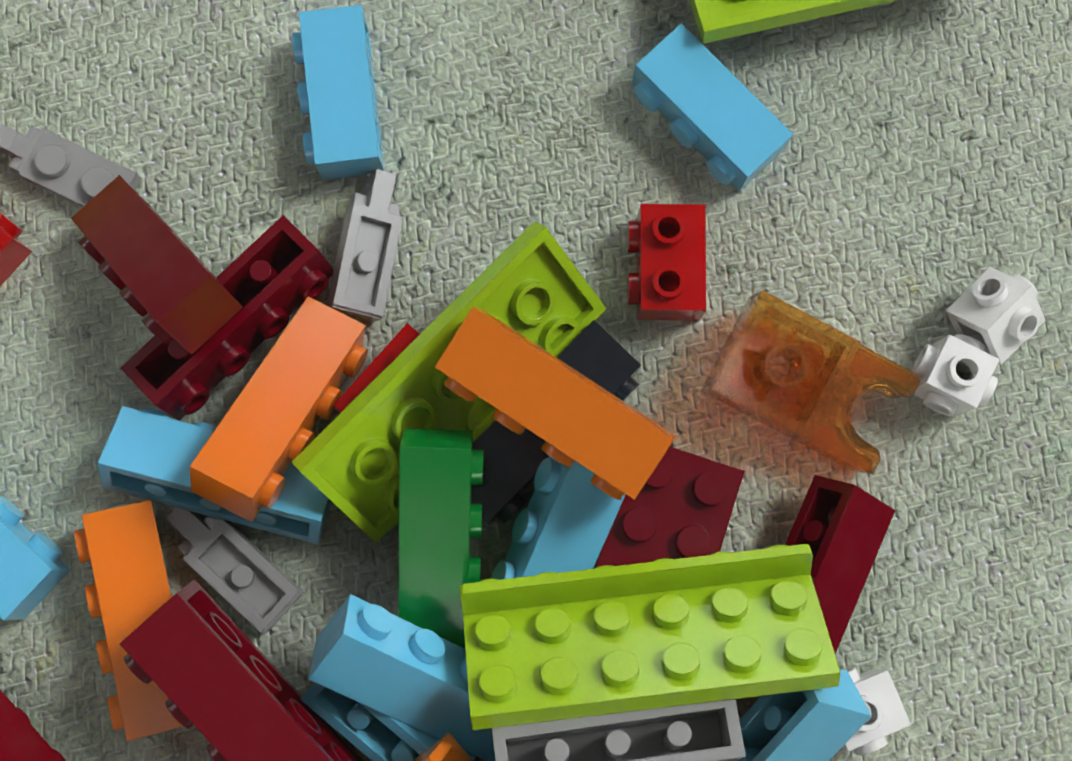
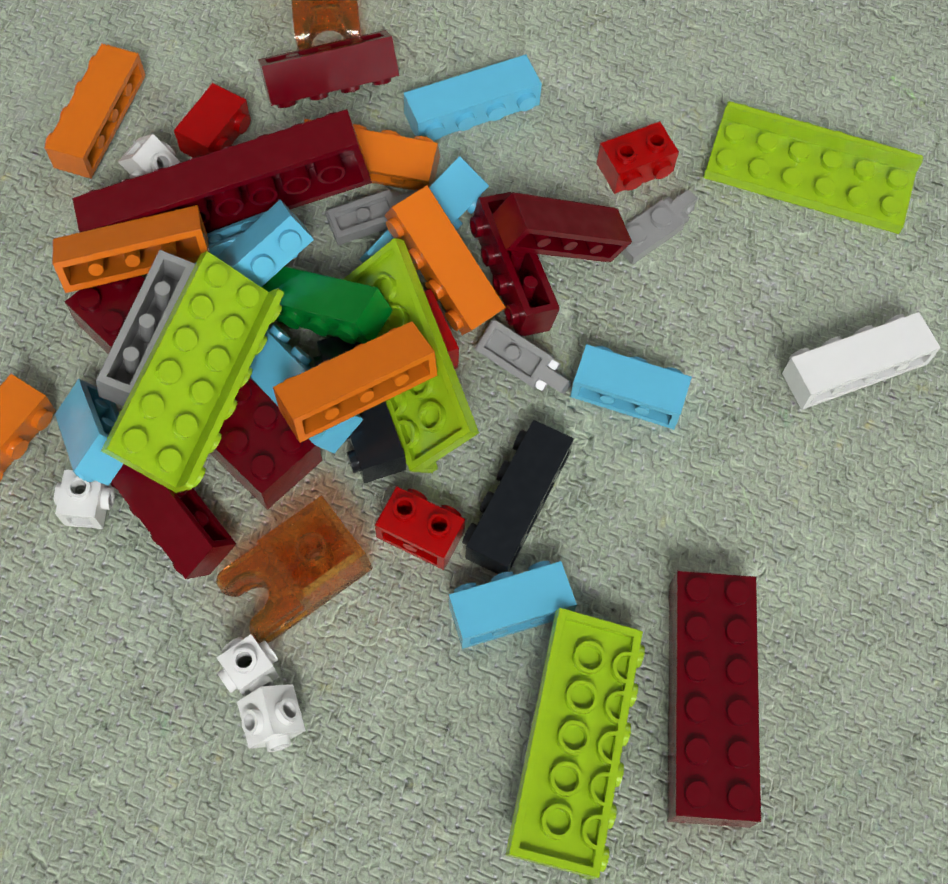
camera: 115 degrees right, 15 degrees down
none -> black brick [462,420,574,574]

